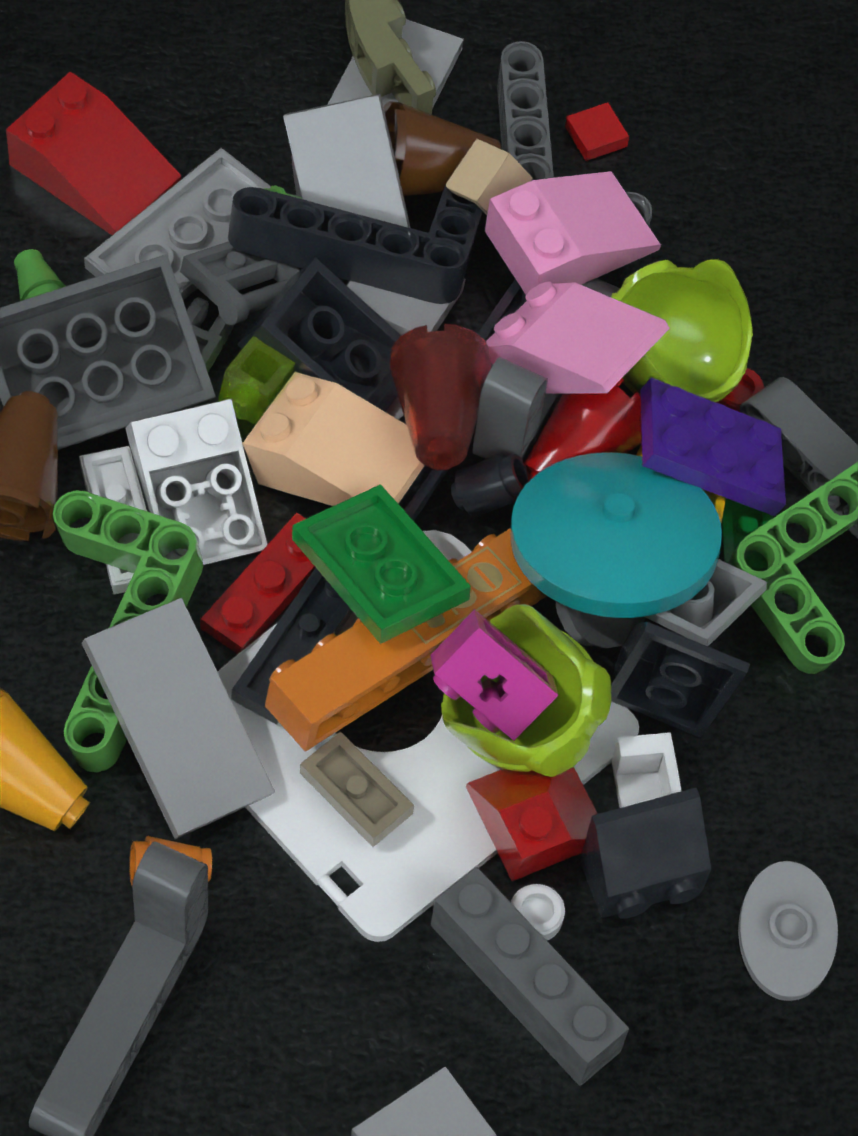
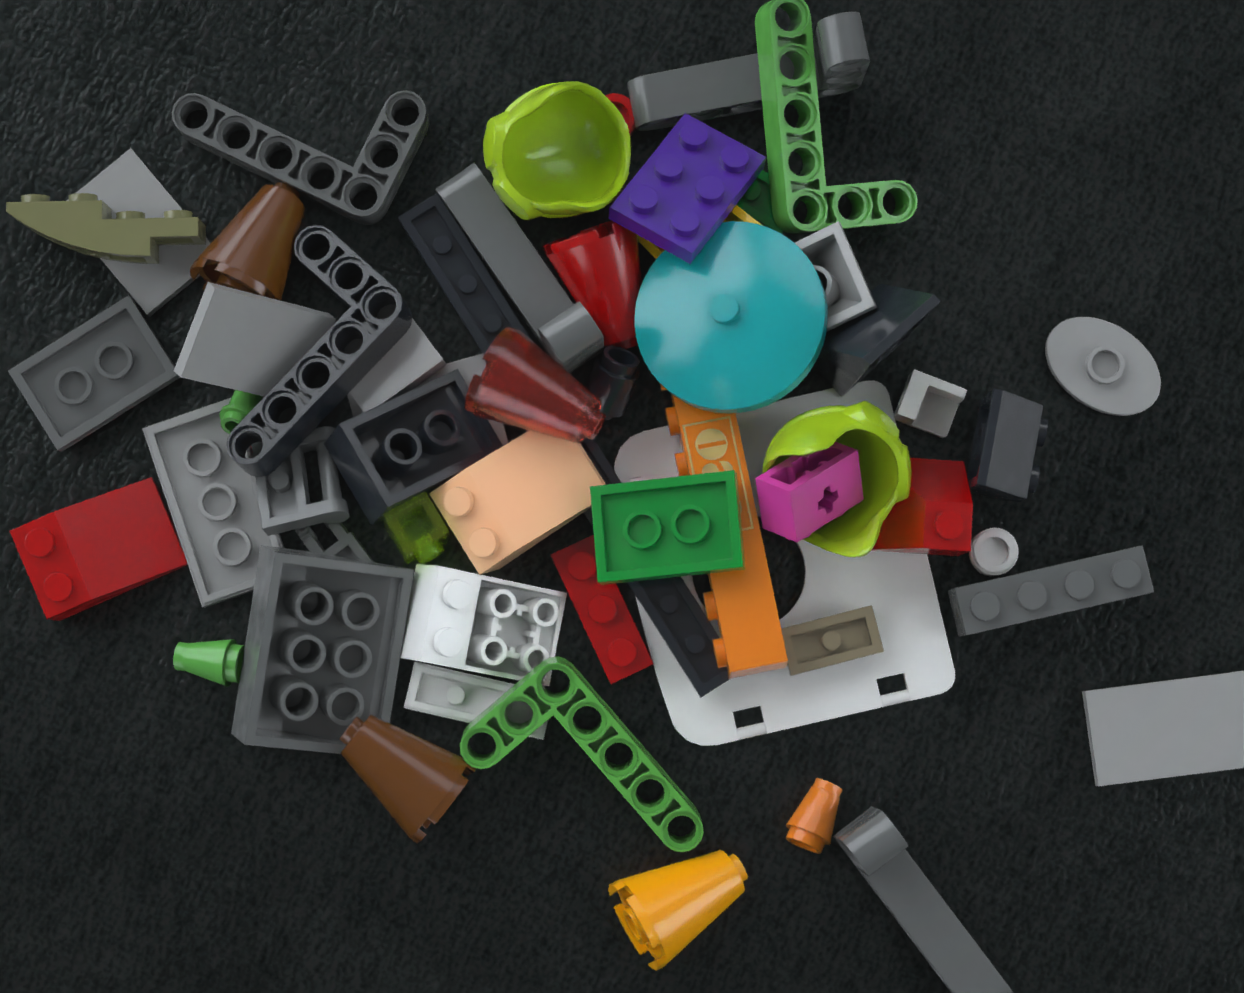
camera: 55 degrees left, 25 degrees up
light grey tile [82,598,275,839] -> none
tan panel [446,139,533,215] -> none
bright pink slope [481,281,670,394] -> none
bright pink slope [485,171,661,295] -> none
red tile [565,102,629,161] -> none
none -> dark grey plate [8,295,180,452]

